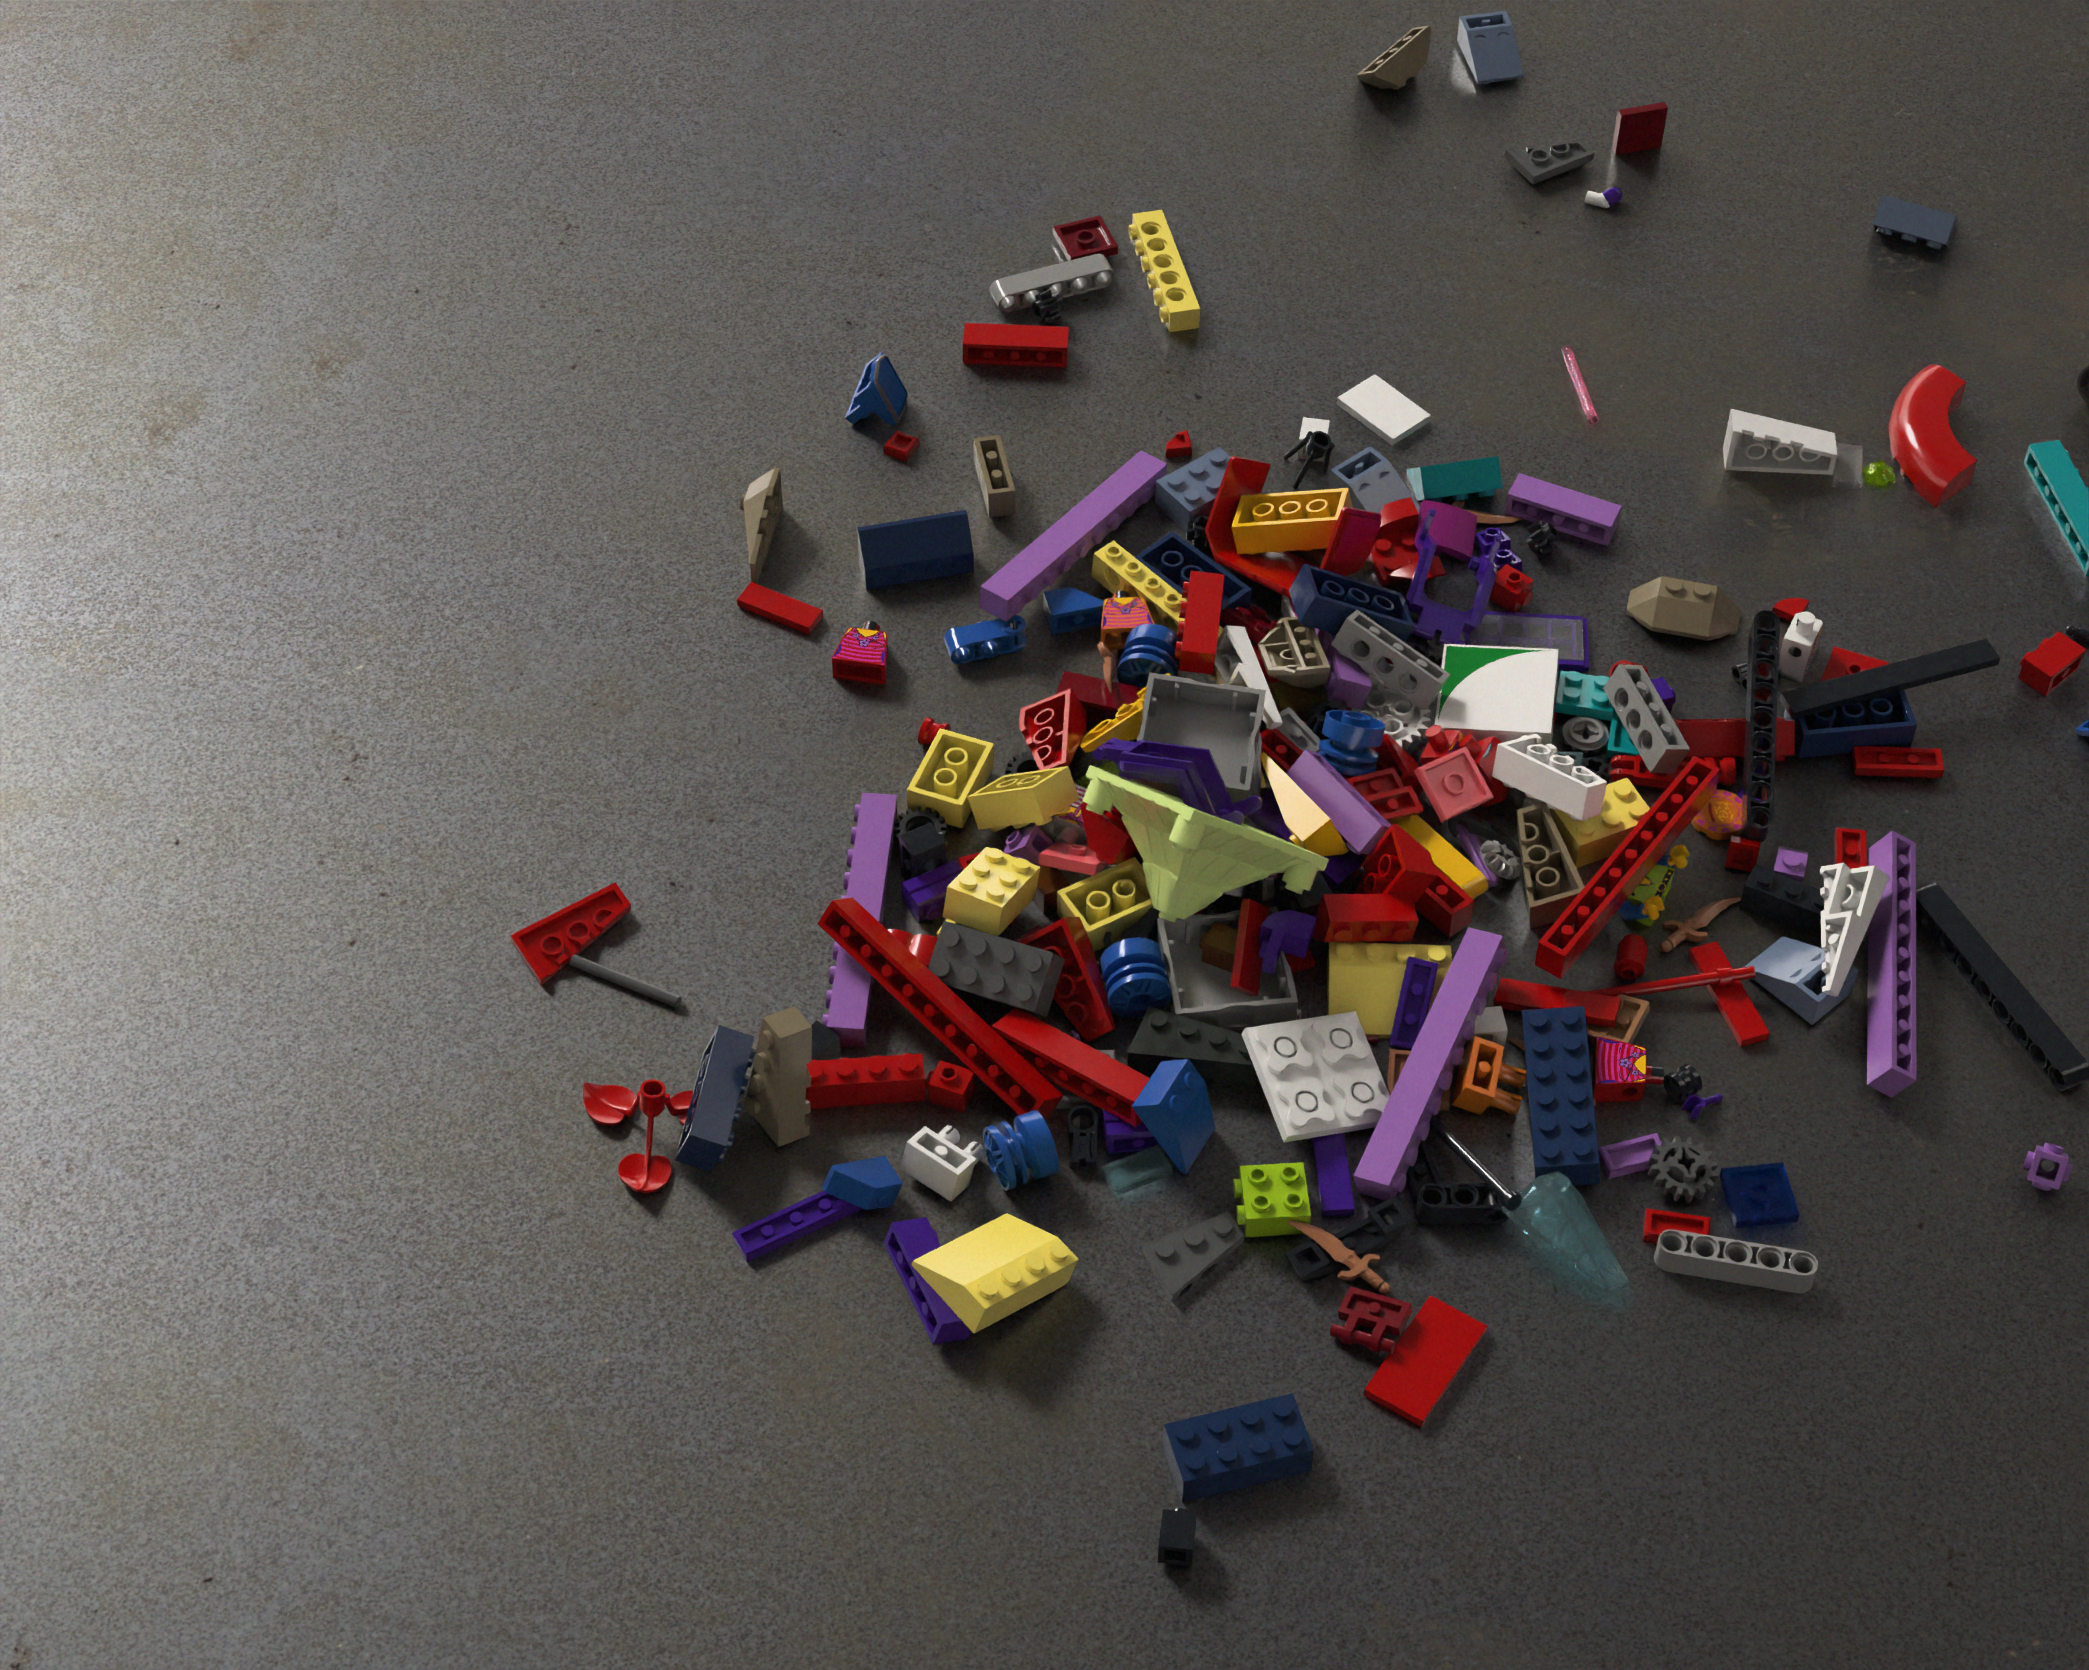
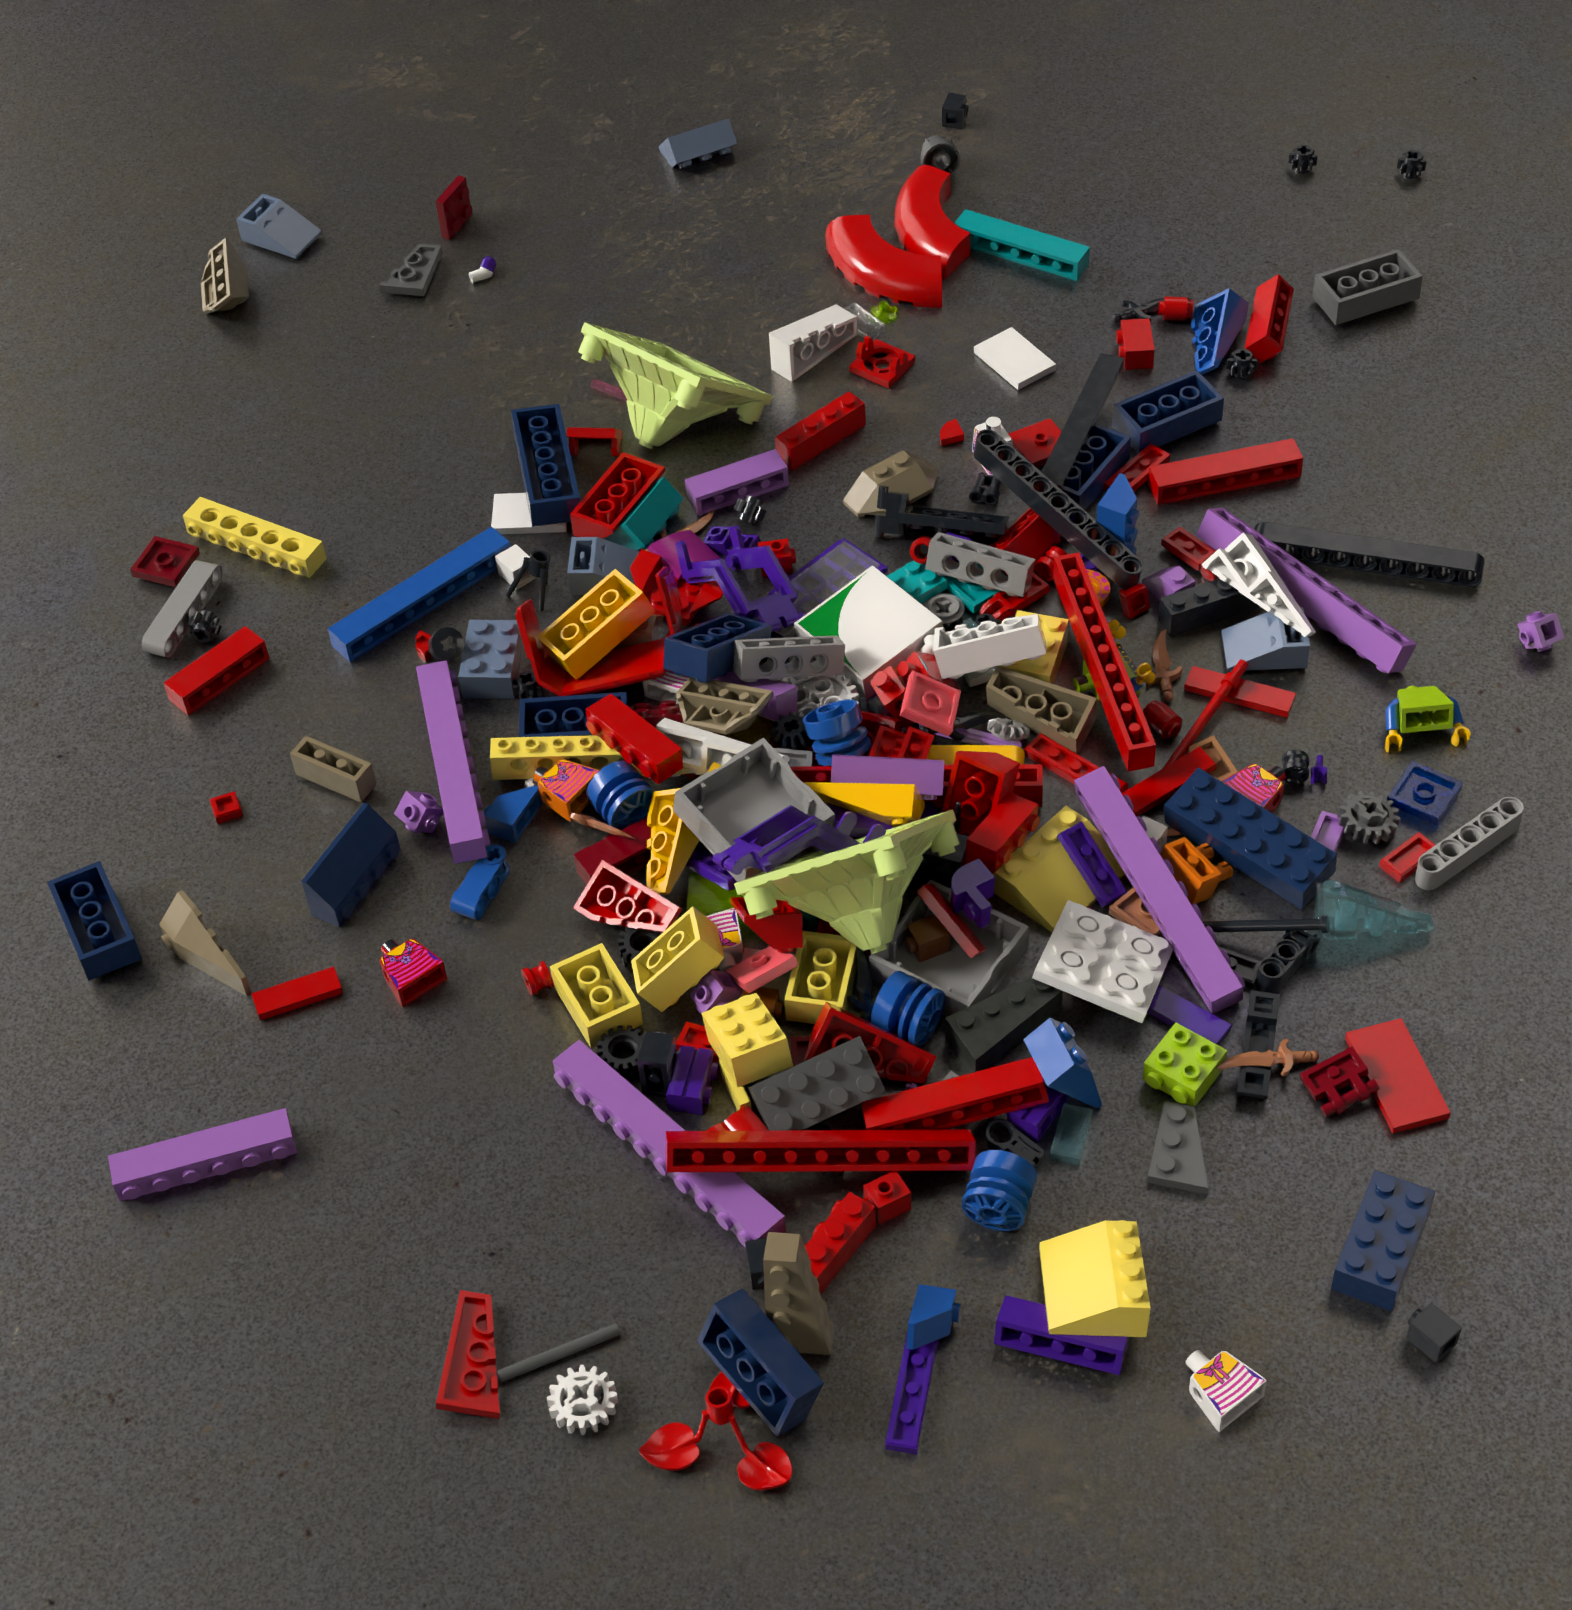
camera: 45 degrees left, 0 degrees up
blue piece [845,352,908,426] -> none
white brick [900,1125,985,1202] -> none
none -> dark blue brick [47,861,142,981]
none -> medium lavender brick [108,1108,298,1201]
none -> blue brick [327,527,511,662]
none -> medium lavender brick [394,791,443,834]
none -> black piece [428,627,464,661]
none -> dark blue brick [511,404,580,527]
none -> white gear [547,1365,618,1435]
none -> red piece [567,427,623,456]
none -> red slope [570,452,666,539]
none -> yellowish green piece [578,322,773,449]
none -> red brick [775,391,866,471]
none -> red piece [849,336,916,389]
none -> black hinge [874,485,1010,538]
none -> red brick [894,165,970,279]
none -> white tile [974,327,1056,390]
none -> red tile [1024,733,1128,793]
none -> blue slope [1097,473,1139,555]
none -> dark blue brick [1112,370,1224,454]
none -> red brick [1148,438,1303,505]
none -> torso [1186,1350,1267,1432]
none -> lime torso [1385,685,1471,753]

